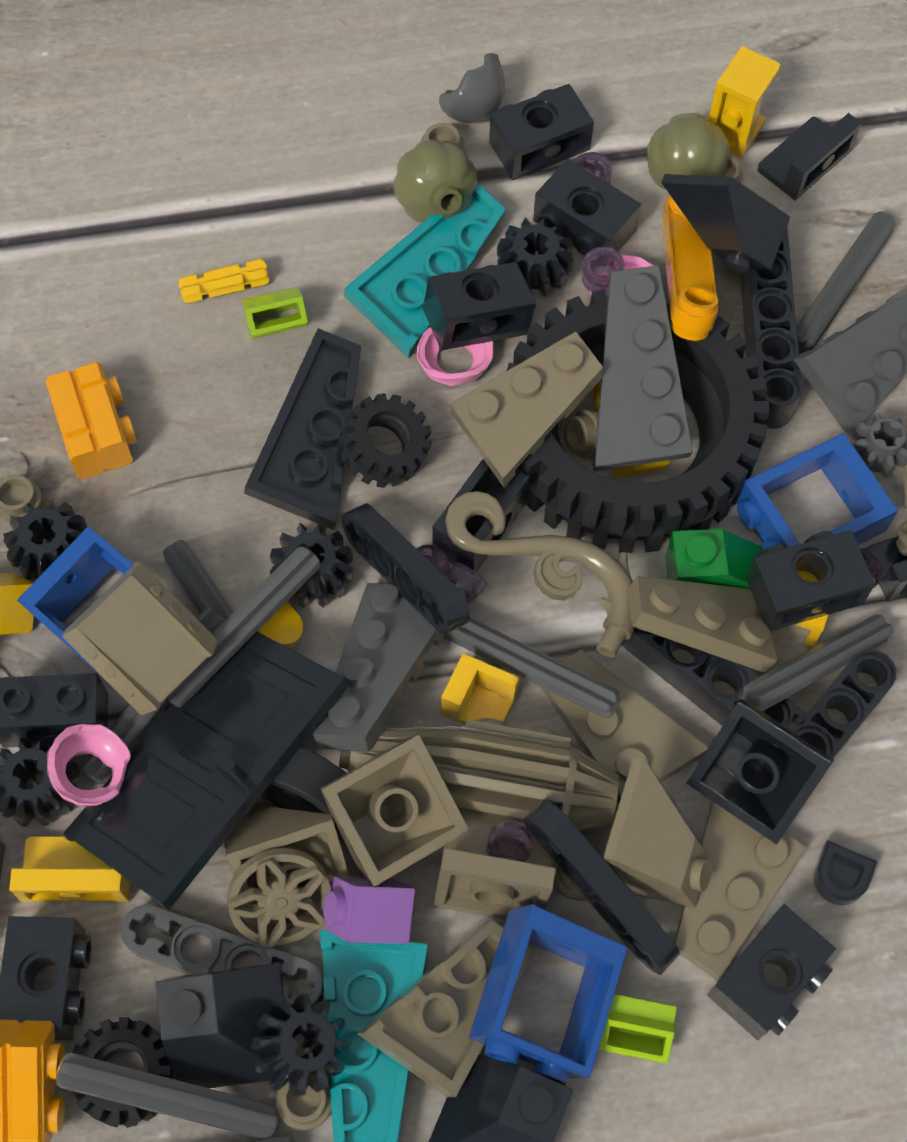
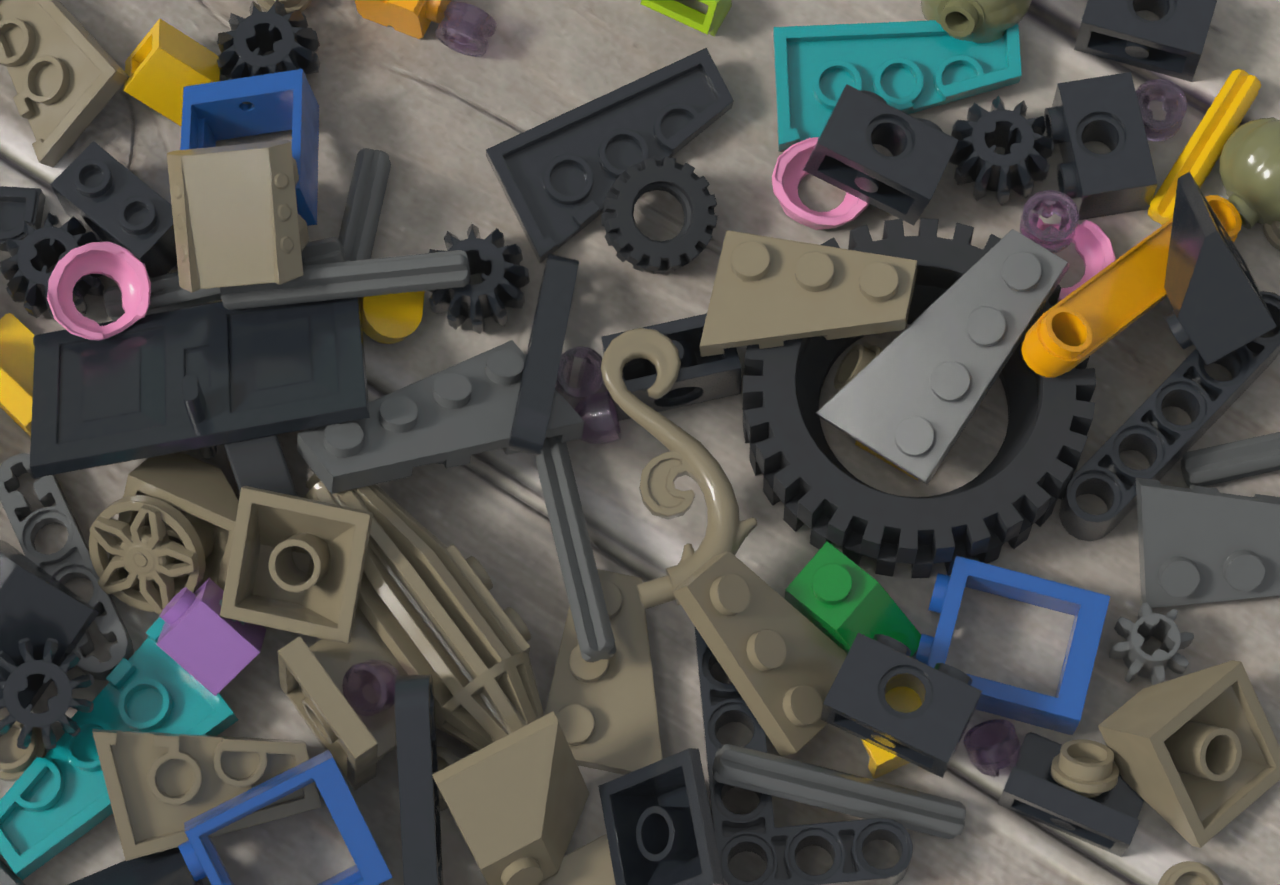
camera: 50 degrees right, 5 degrees up
yellow panel [441,653,519,725] -> none
none -> clear purple bush [435,2,497,57]
none -> yellow axle [1148,69,1261,225]

